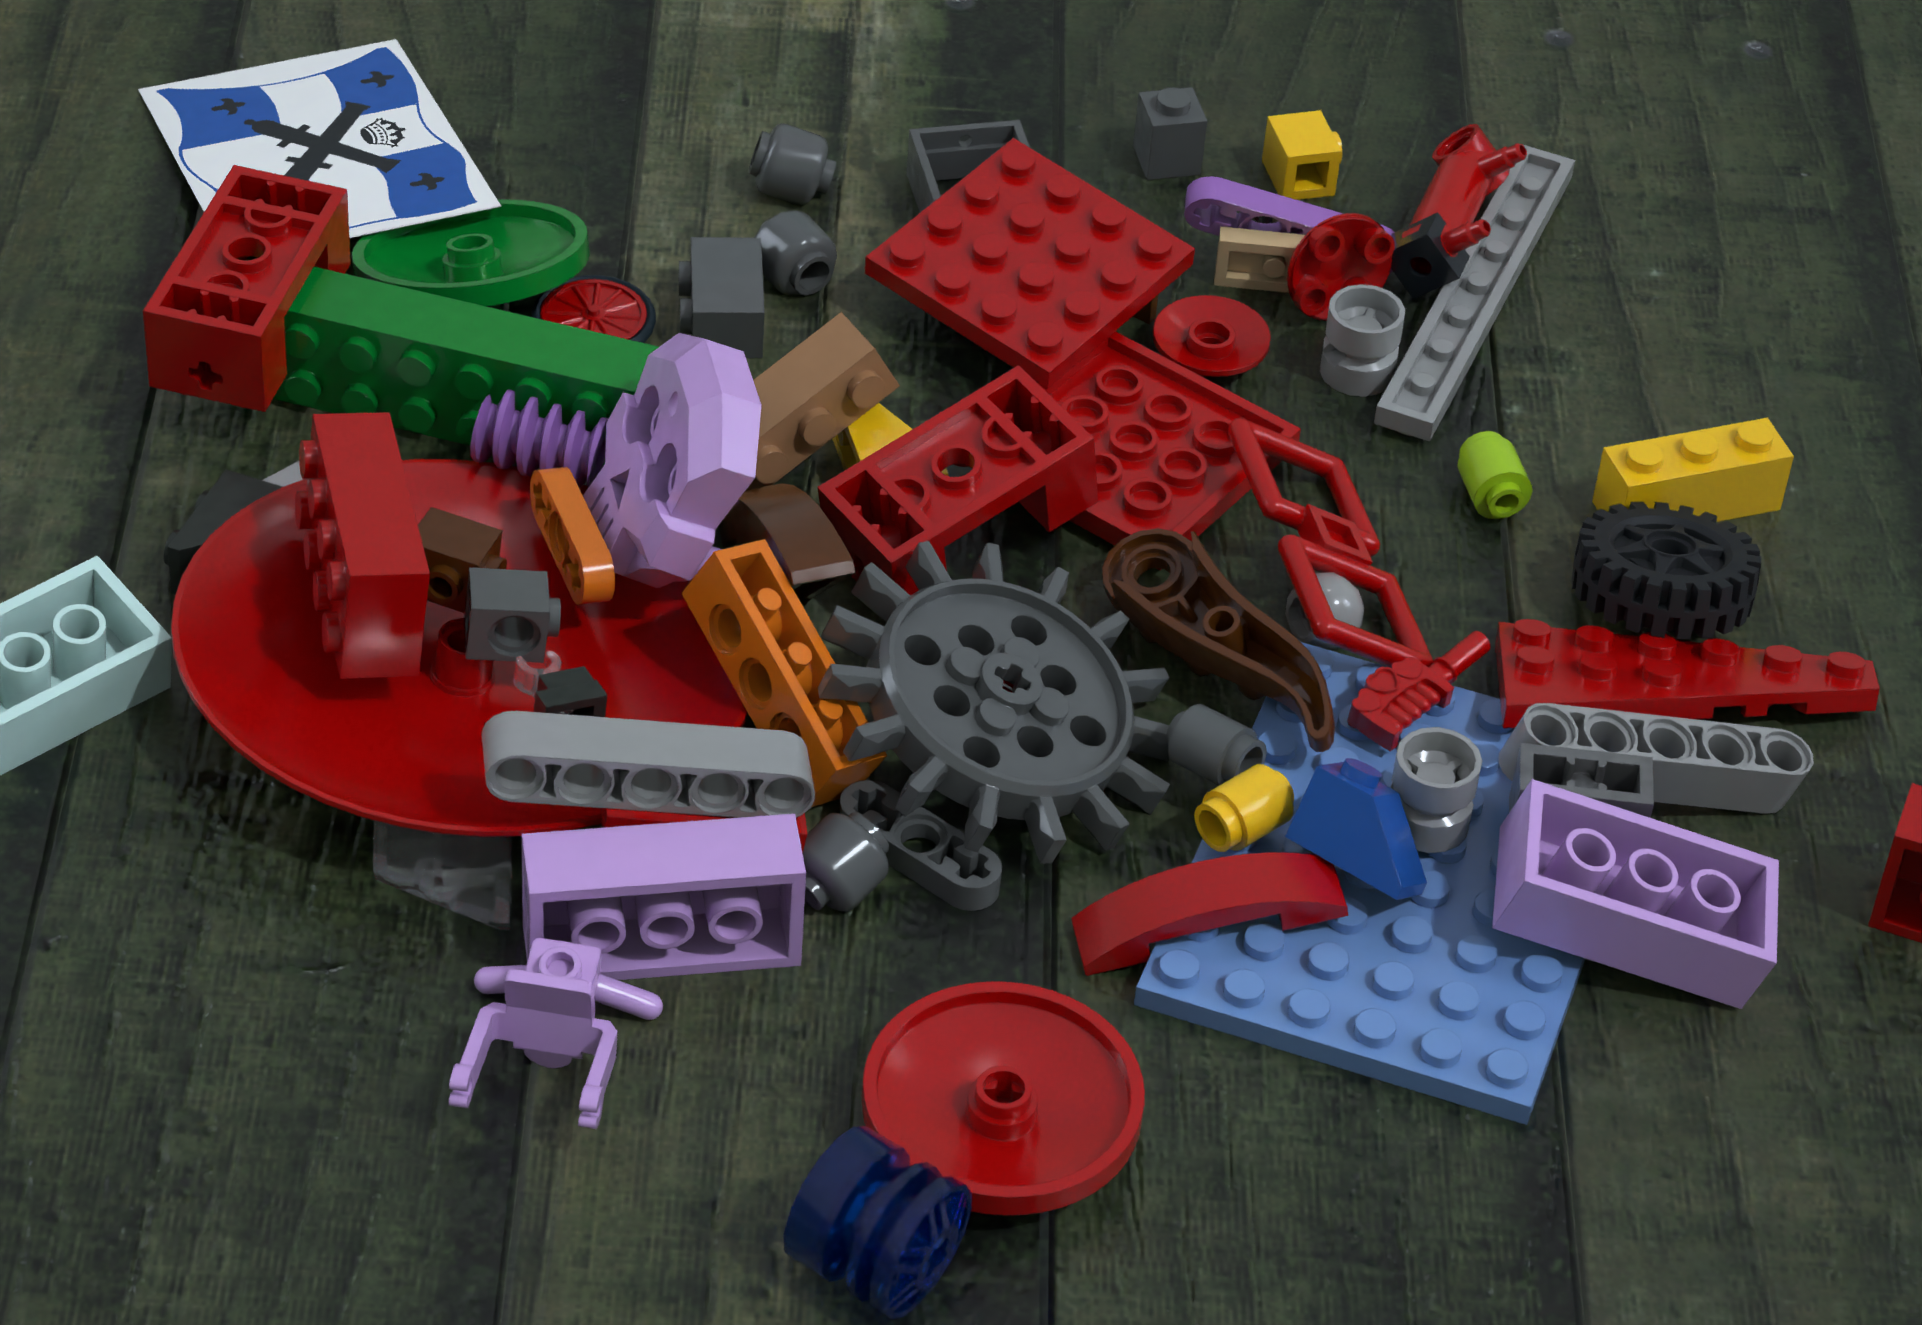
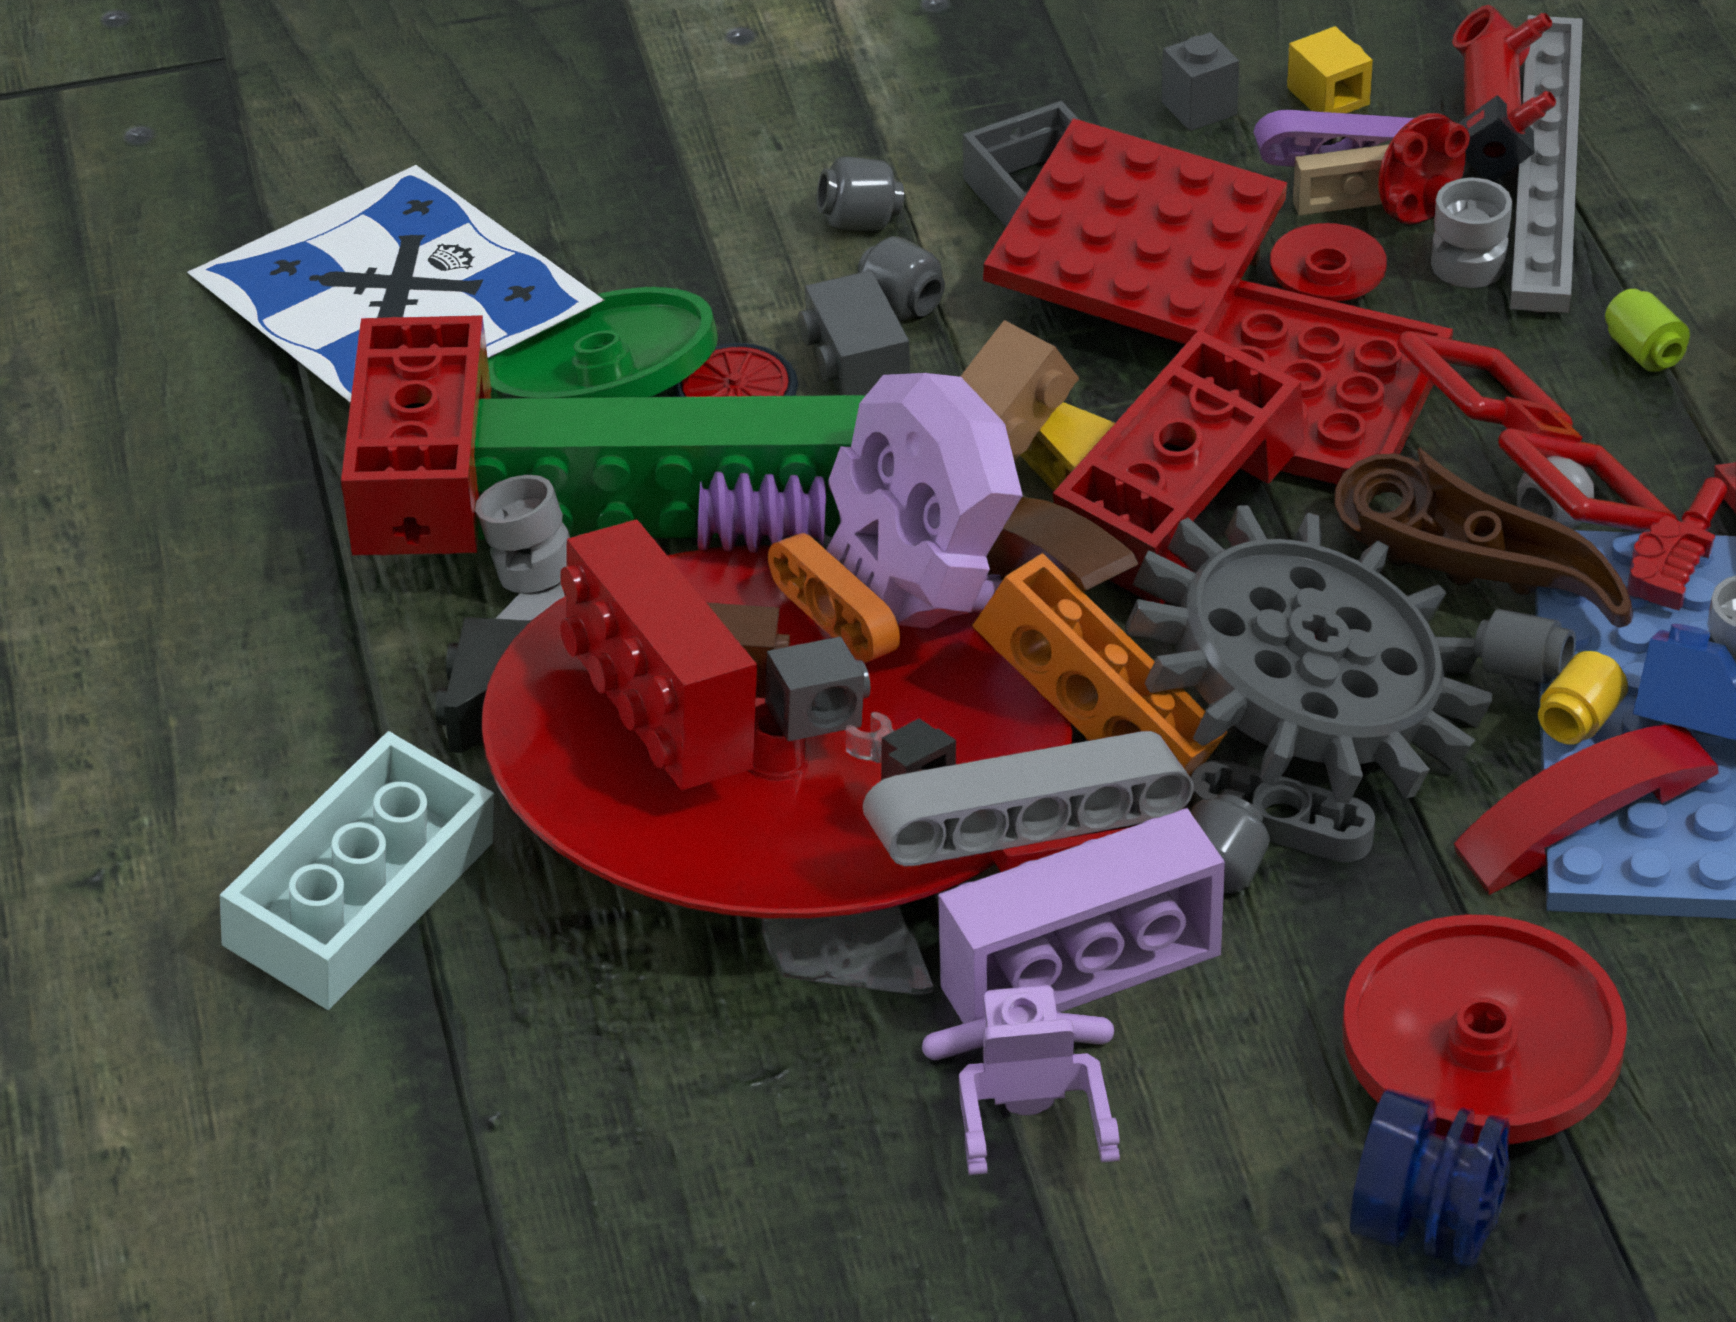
camera: 10 degrees left, 0 degrees up
none -> light grey wheel [475,475,570,593]

